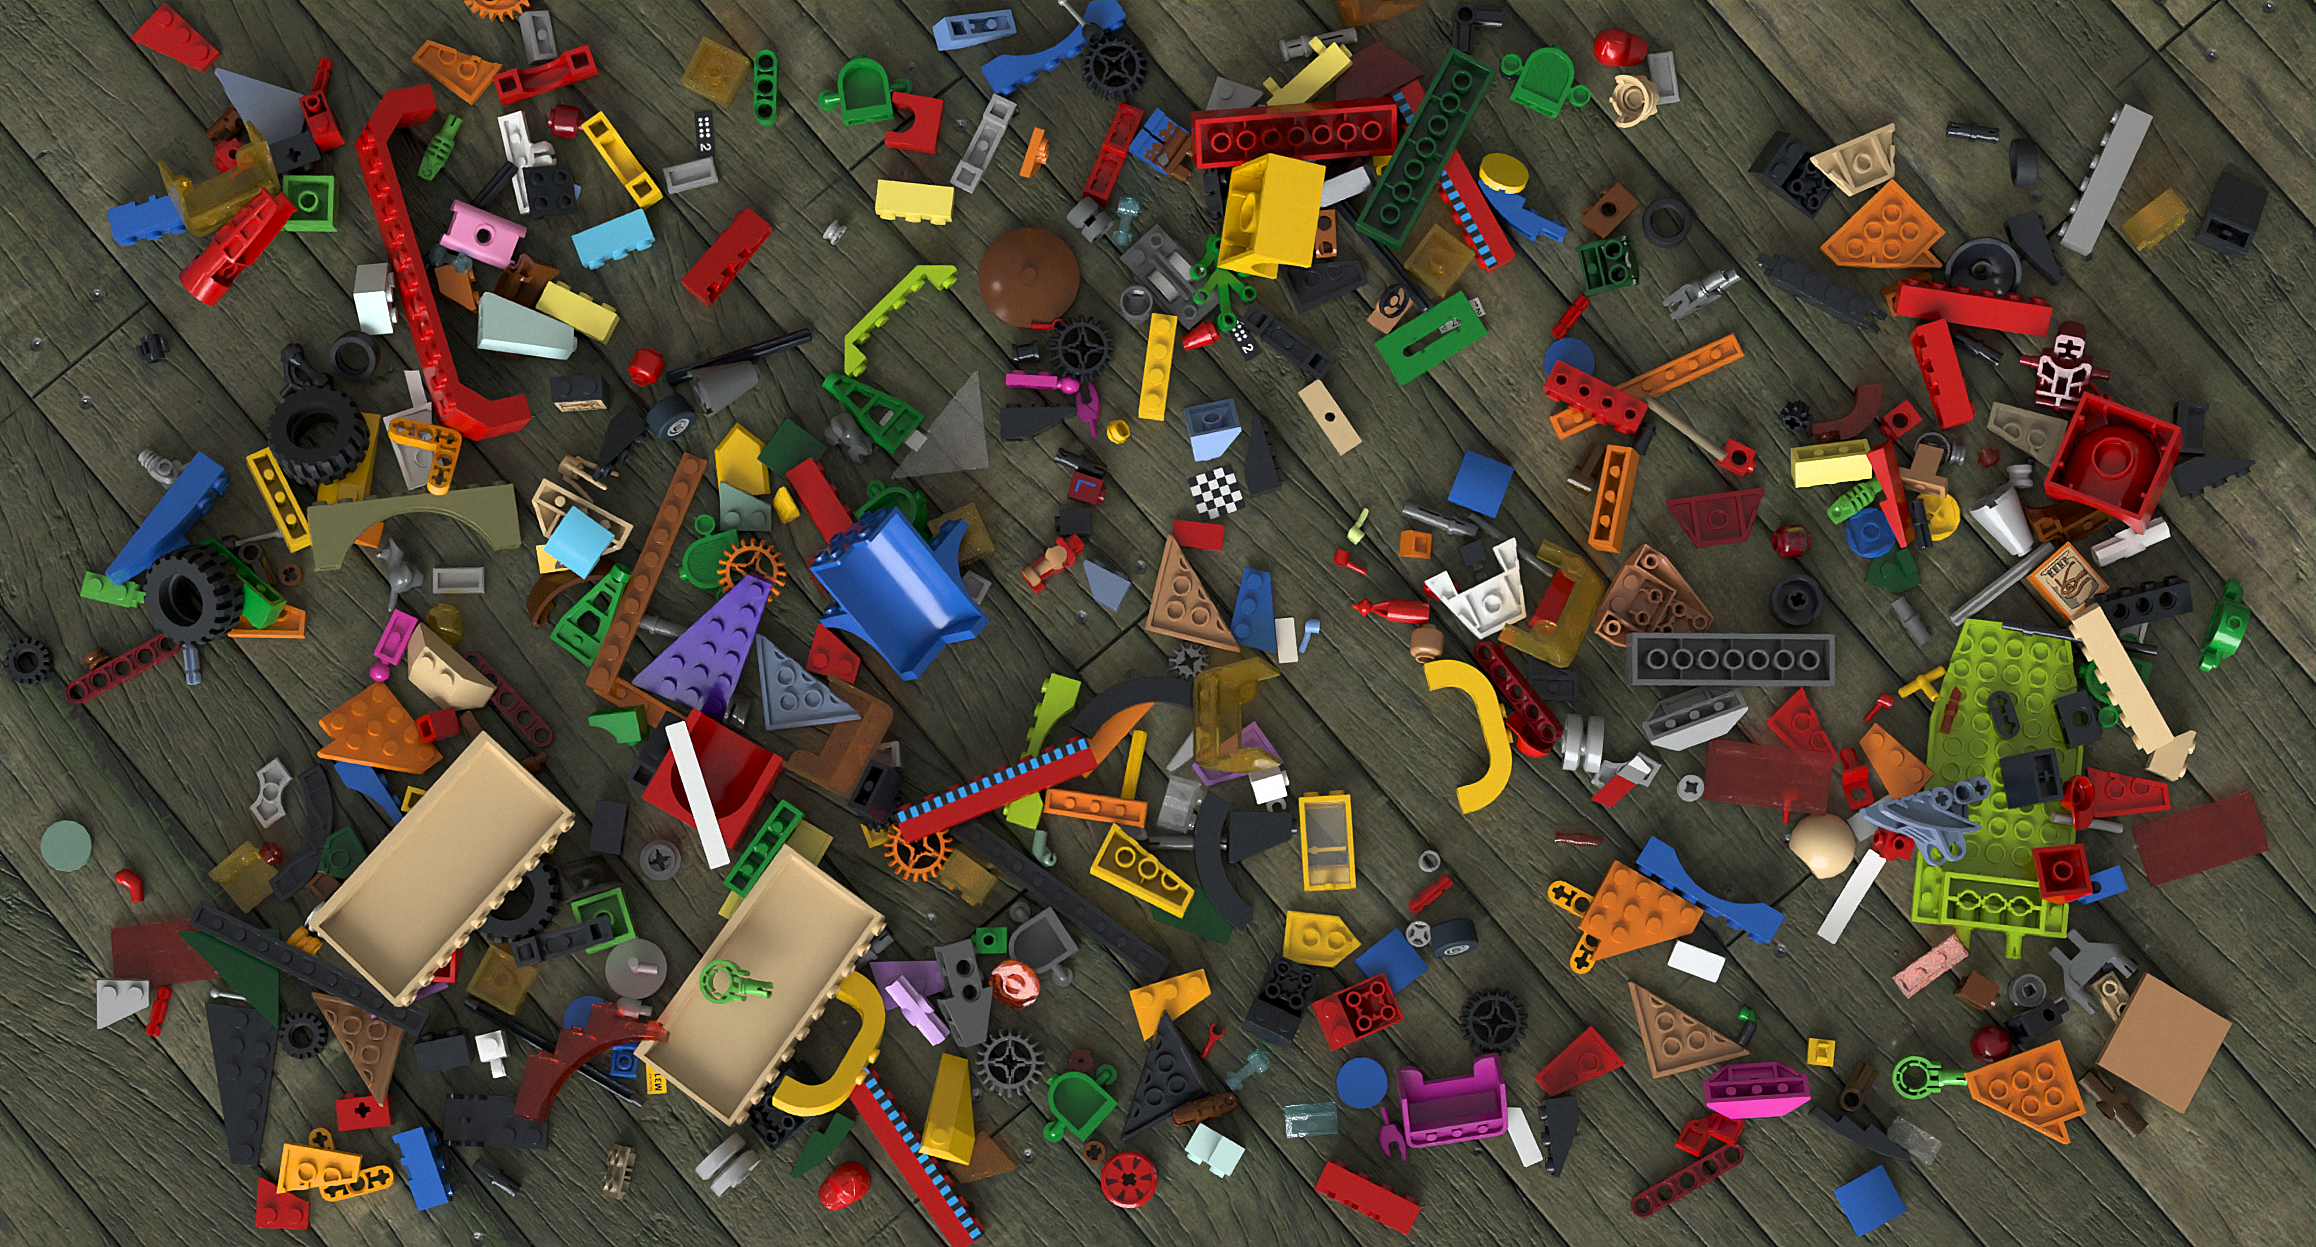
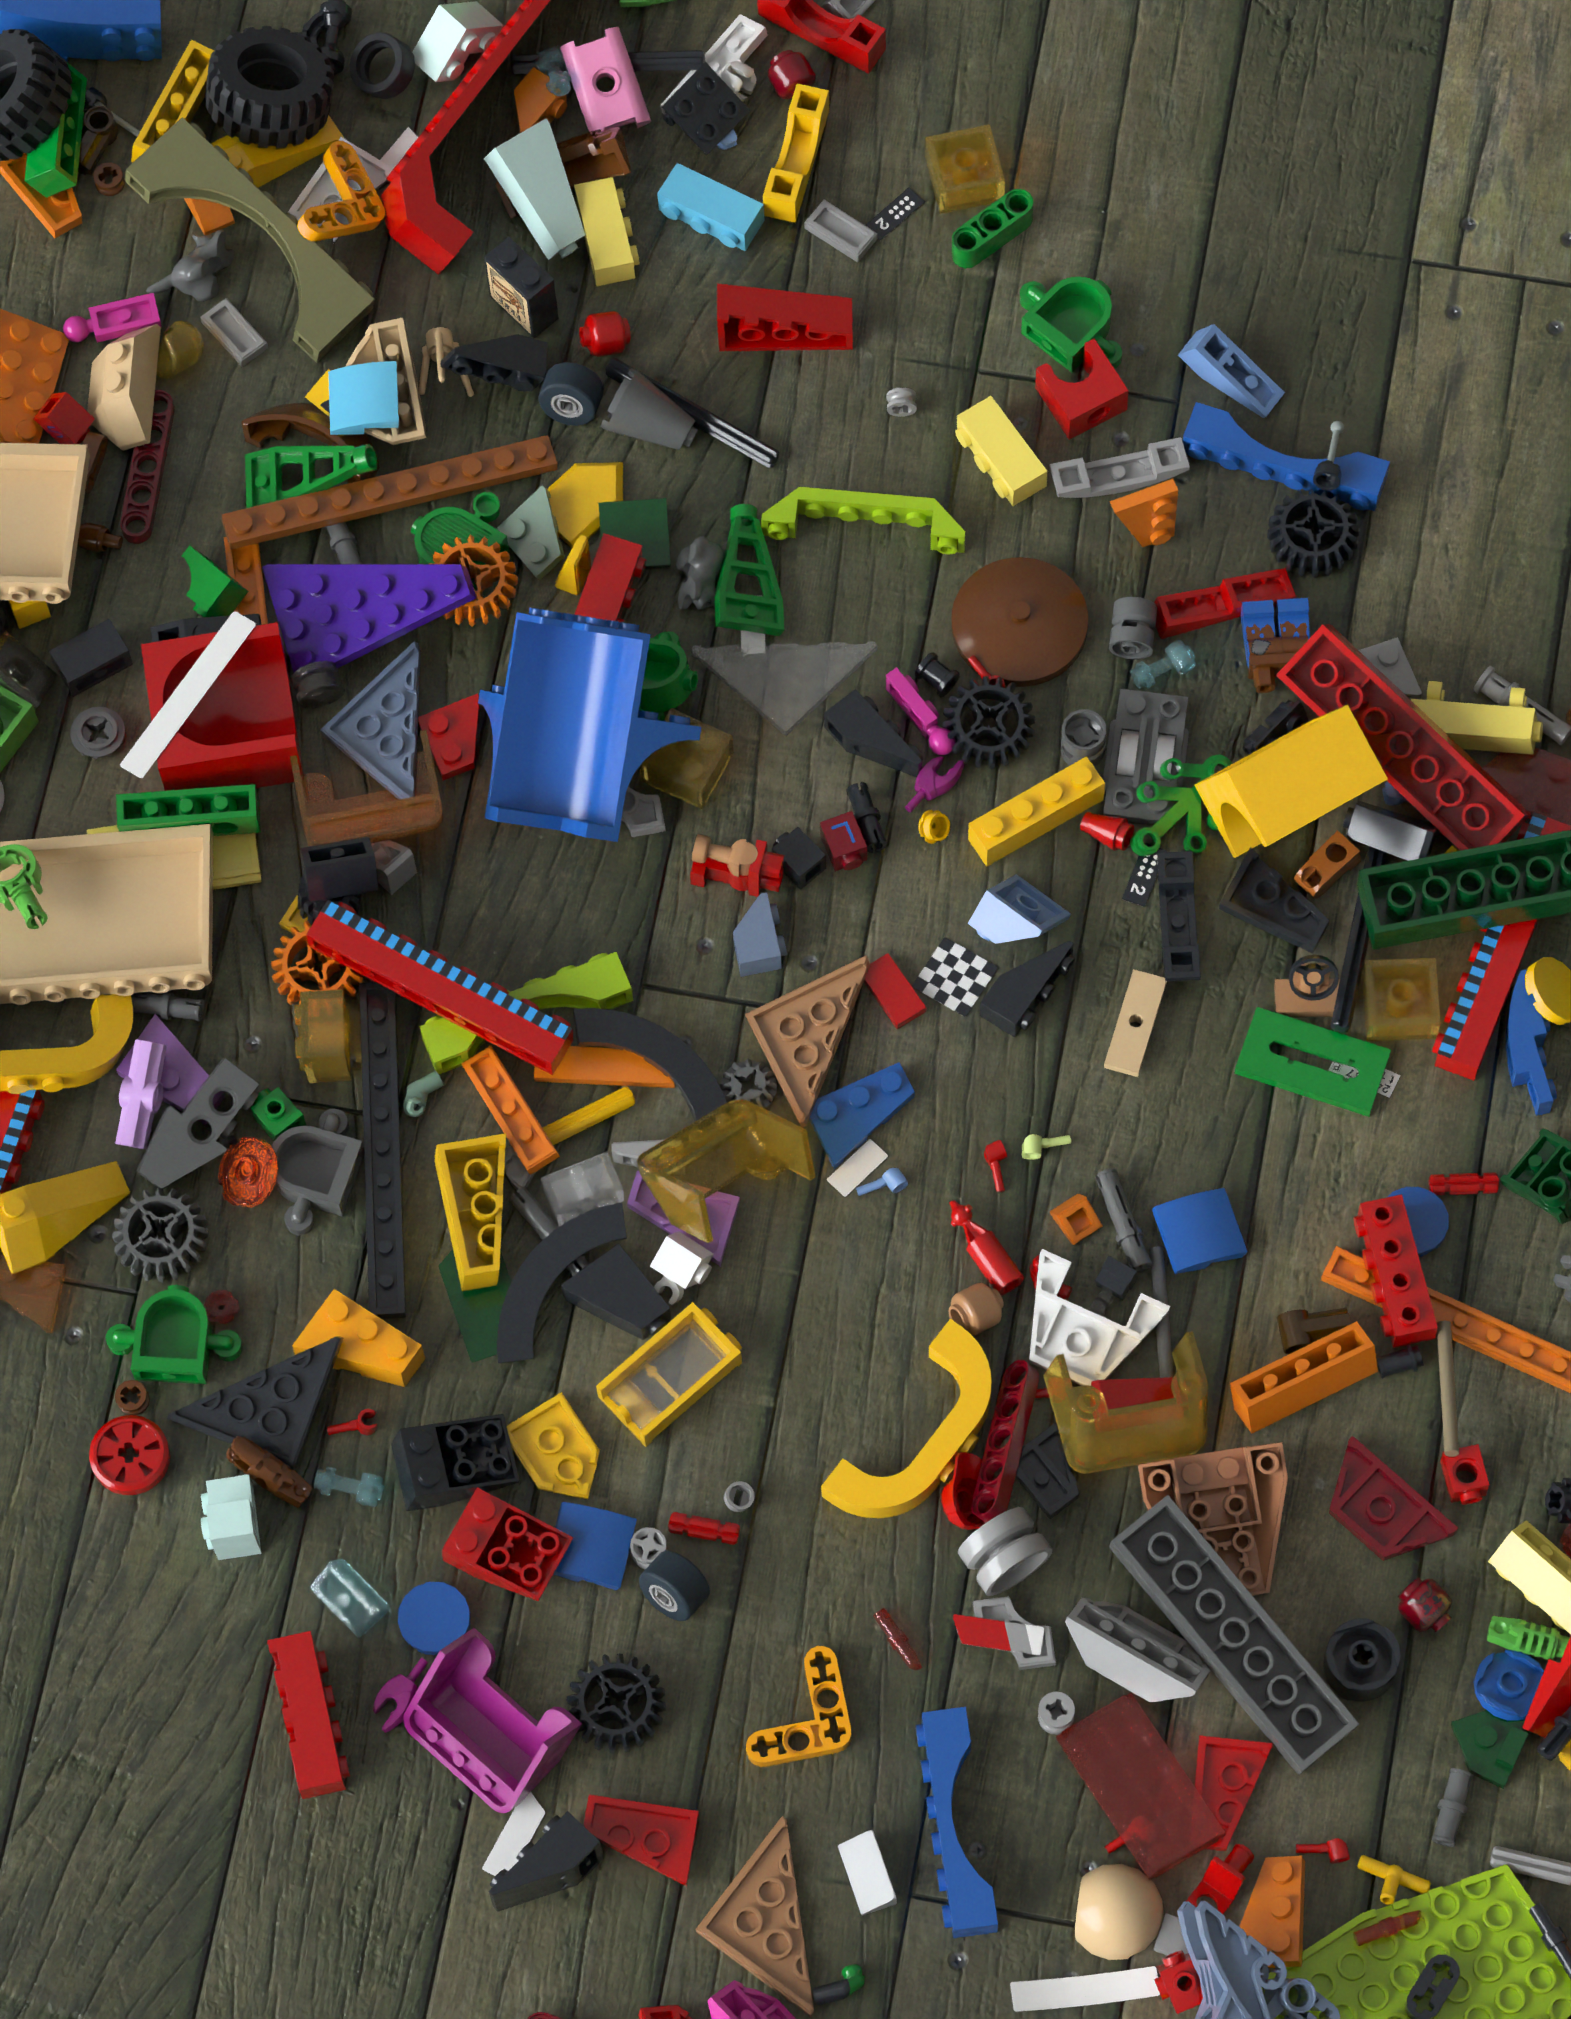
camera: 50 degrees right, 15 degrees down
orange wing [1577,860,1704,961] -> none

